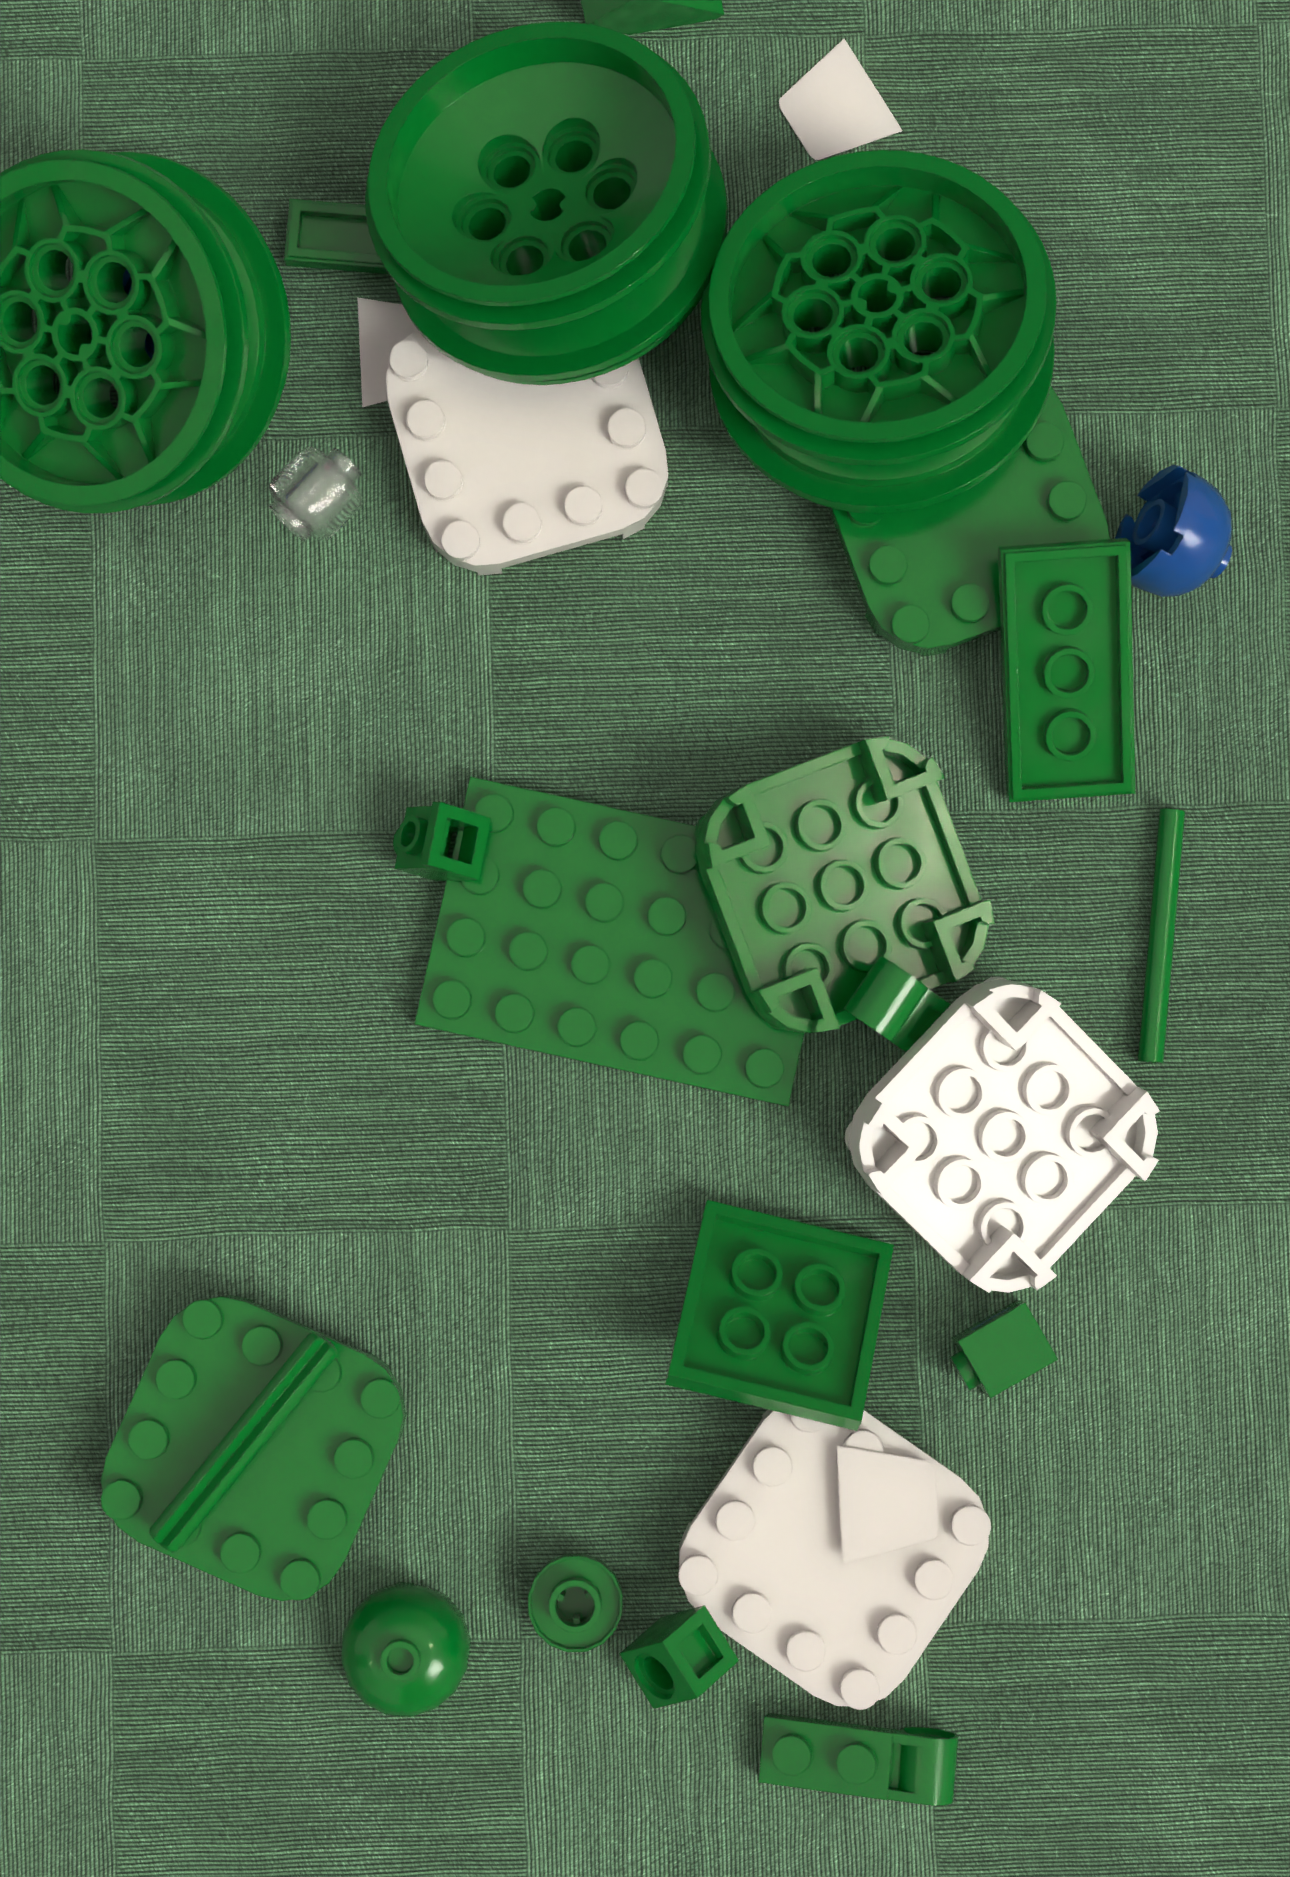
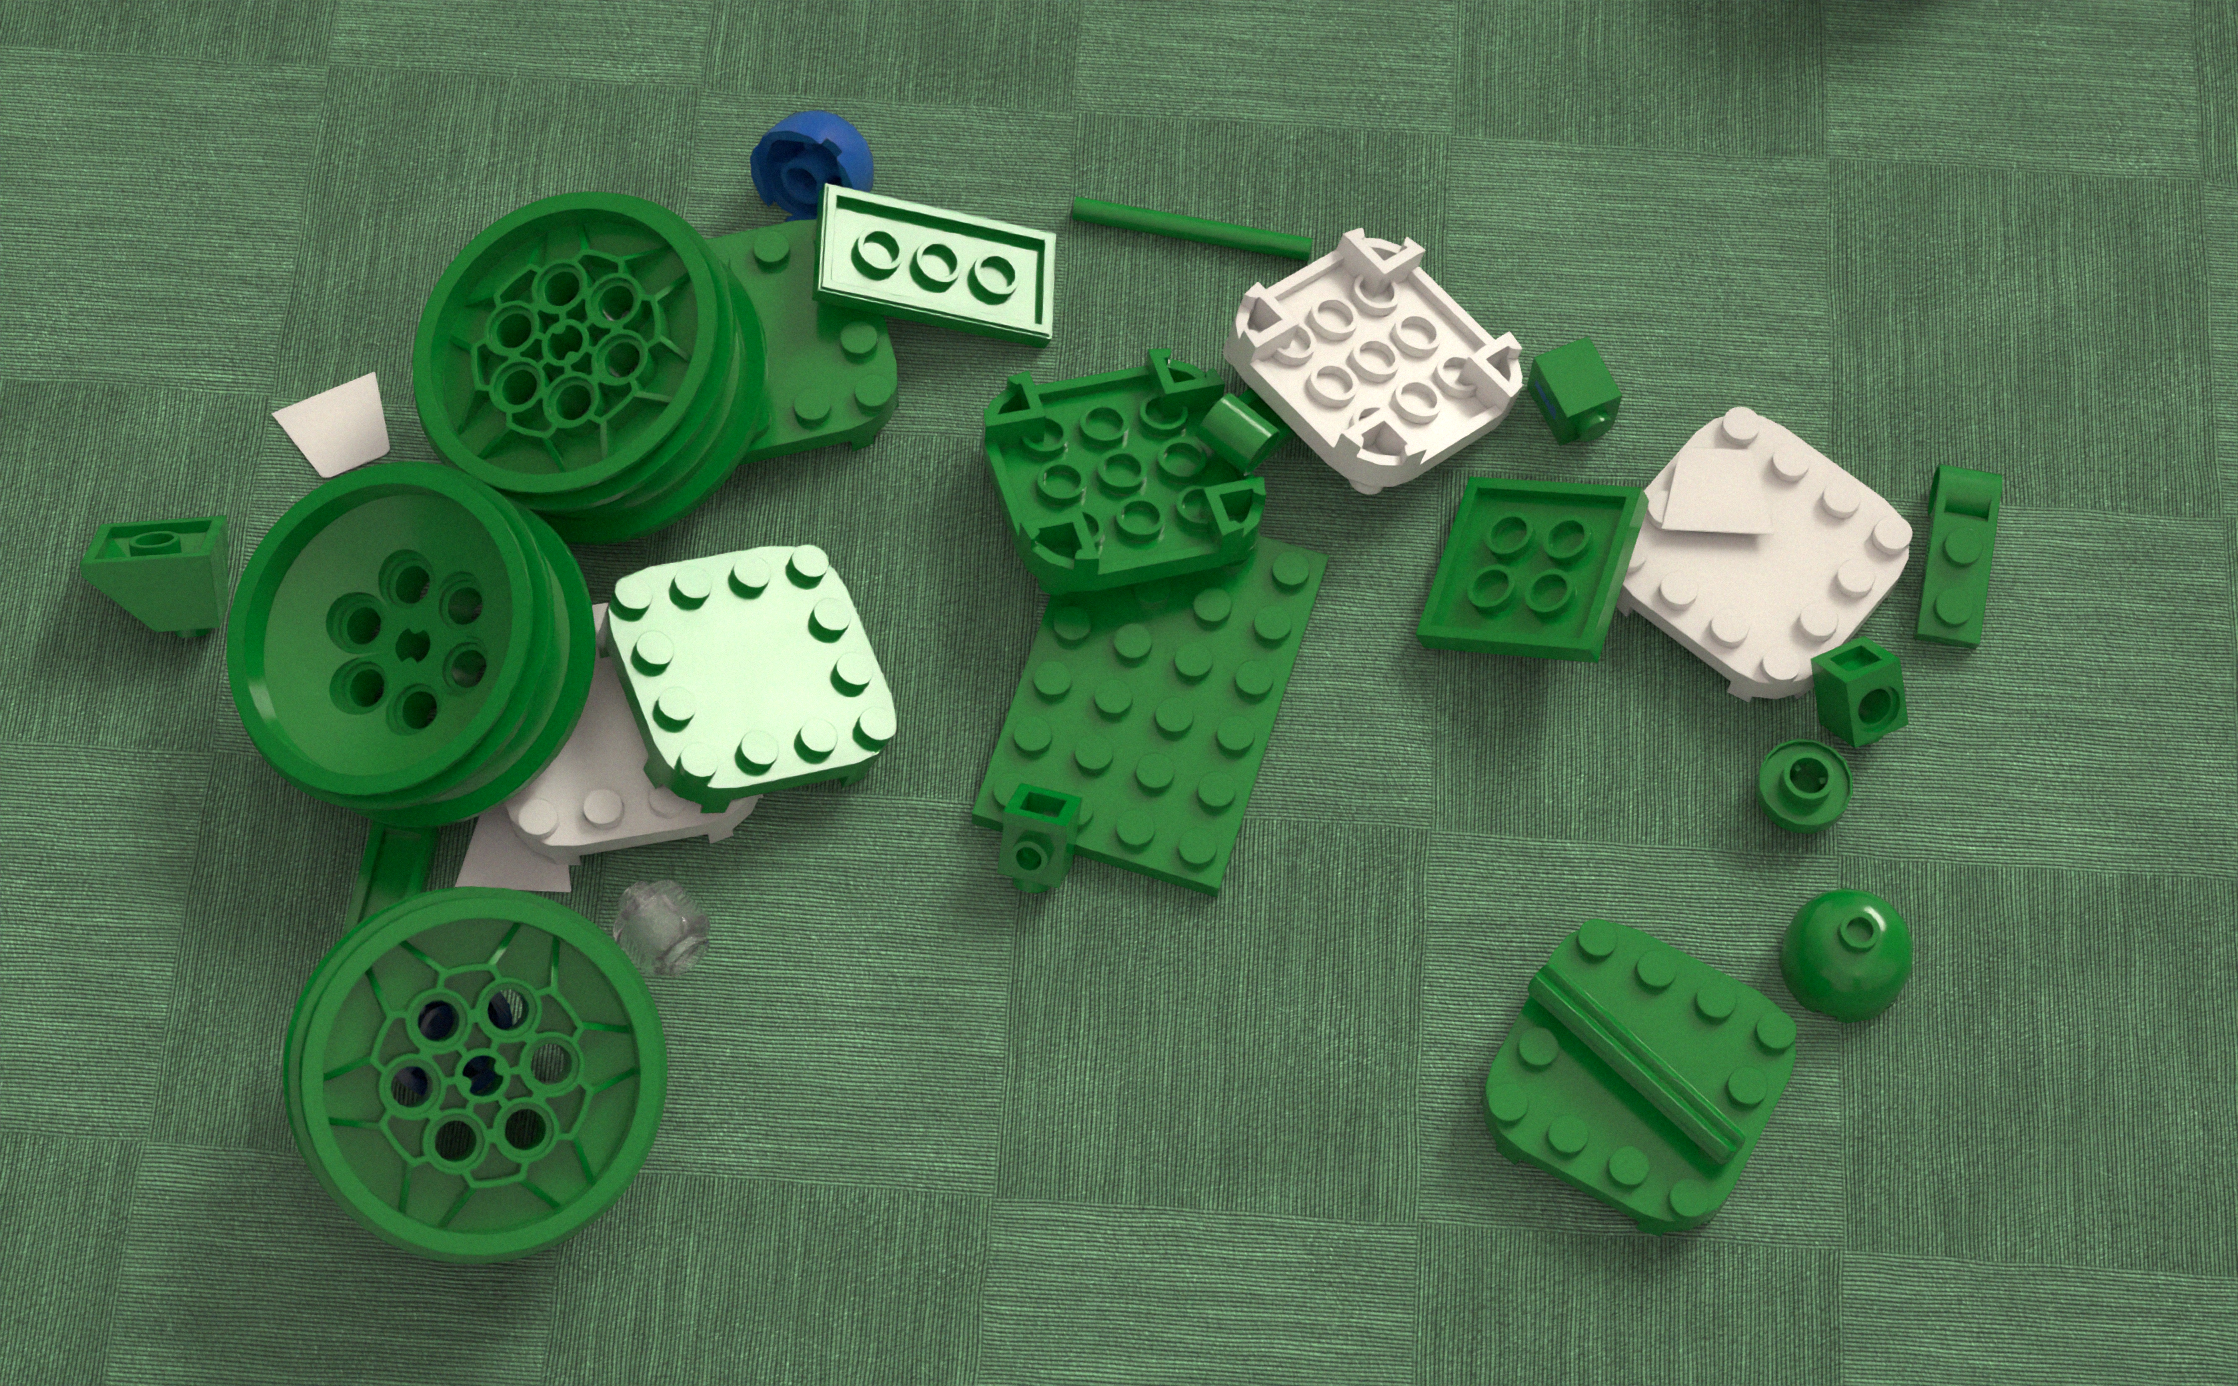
camera: 85 degrees left, 20 degrees down
none -> plate [597,544,897,814]

